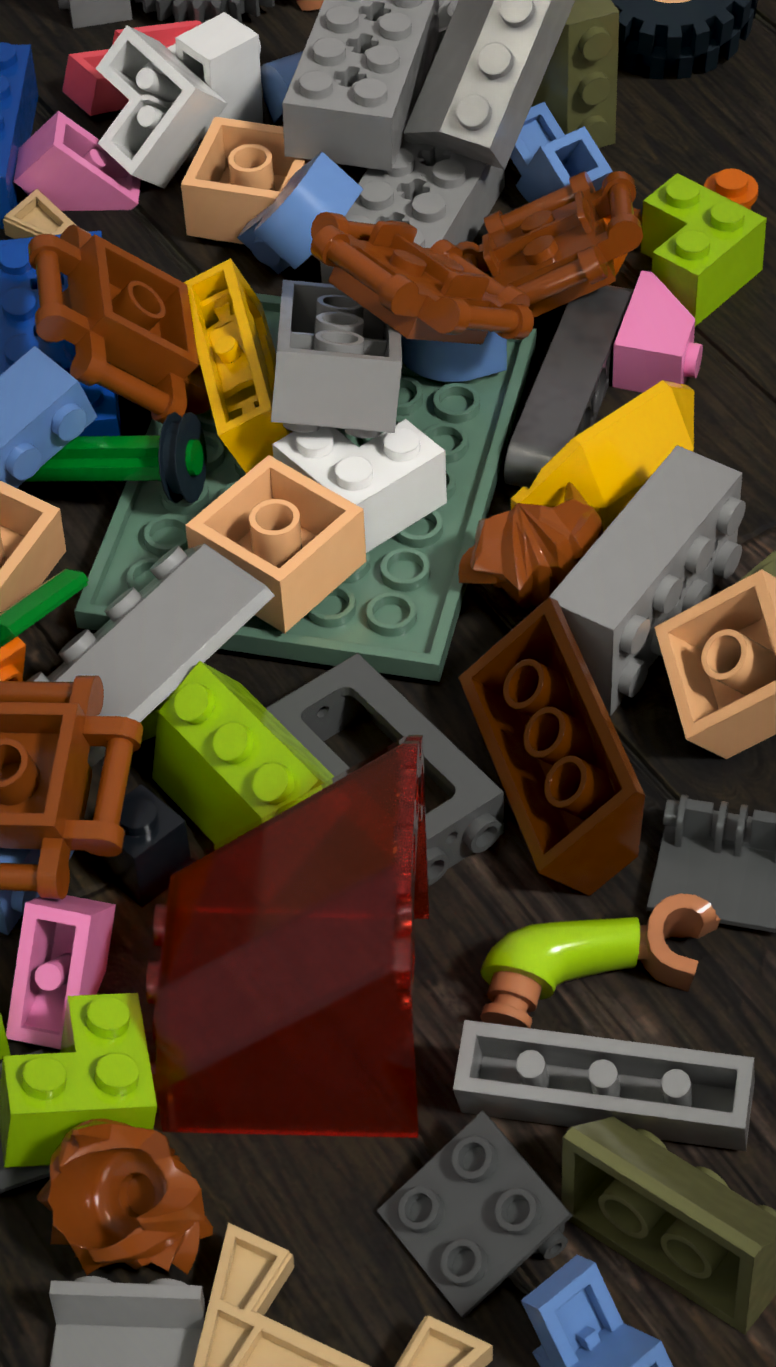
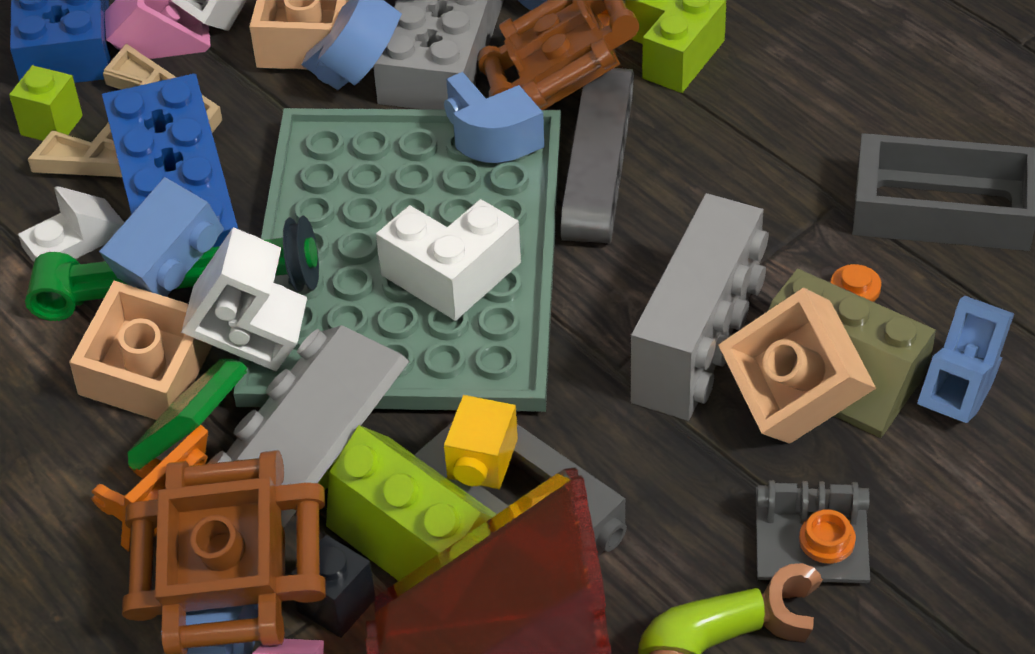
camera: 10 degrees left, 0 degrees up
dark orange brick [28,224,211,424] -> none
yellow brick [183,258,293,473] -> none
light nougat brick [185,455,366,633] -> none
light grey brick [271,280,402,438] -> none
dark orange brick [311,212,534,345] -> none
dark orange hair [458,482,603,610] -> none
reddish brown slope [458,597,645,896] -> none
yellow wedge [511,380,694,532] -> none
bright pink slope [612,270,703,393] -> none
none -> white brick [181,227,307,371]
none -> yellow brick [444,395,518,489]
none -> orange plate [799,509,856,564]

